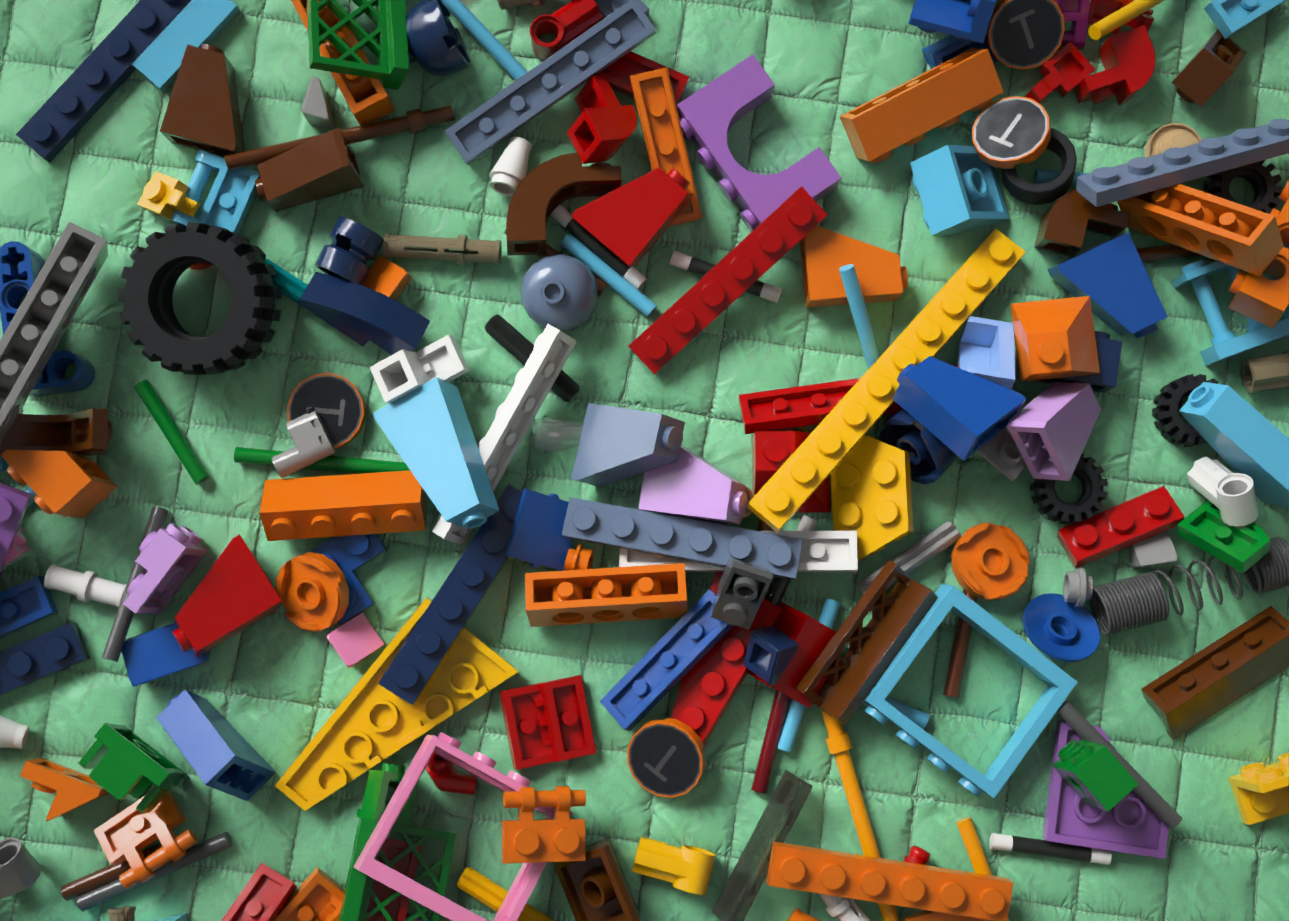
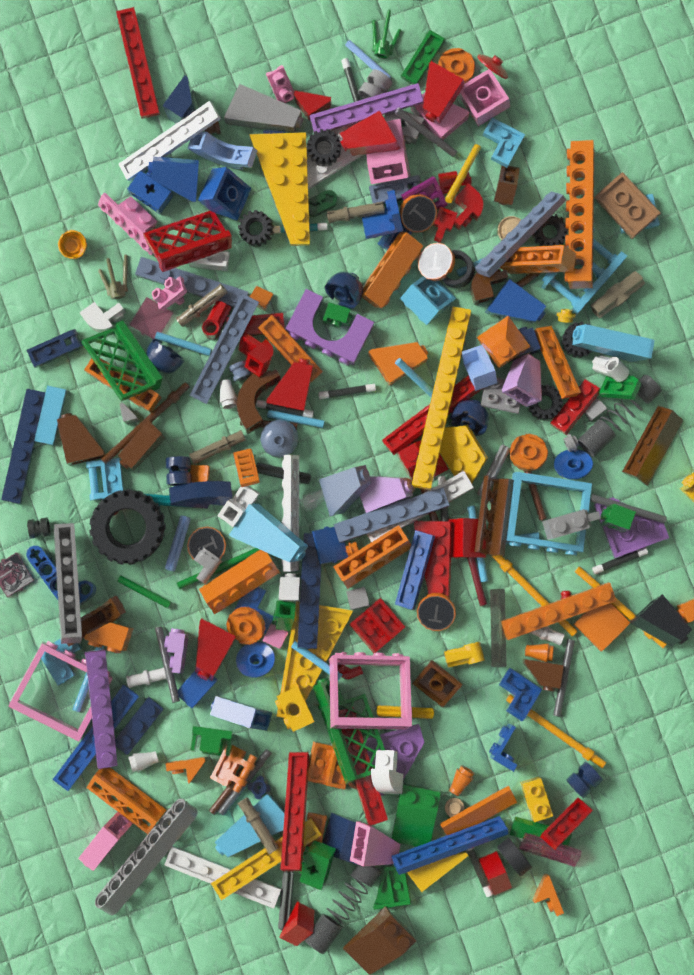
camera: 25 degrees left, 0 degrees up
yellow plate [137,171,200,221] -> none
orange plate [502,786,586,864] -> none
red plate [629,186,827,374] -> none
dark grey slope [711,557,774,630] -> none
dark blue slope [743,626,799,685] -> none
blue slope [893,356,1027,461] -> none
none -> pearl dark grey wheel [27,517,51,539]
none -> light blue axle [165,515,191,571]
none -> sand blue wheel [229,360,252,382]
none -> orange slope [234,449,260,487]
none -> blue dish [236,642,275,678]
none -> dark blue plate [247,776,271,799]
none -> orange slope [250,286,274,311]
none -> green brick [273,600,296,631]
none -> yellow brick [275,686,315,732]
none -> white slope [279,574,300,601]
none -> medium azure bar [291,641,343,681]
none -> green brick [323,302,353,328]
none -> dark blue cylinder [324,272,364,309]
none -> light grey slope [346,587,369,610]
none -> orange plate [534,326,581,399]
none -> light grey hinge [542,509,601,540]
none -> yellow plate [556,309,576,323]

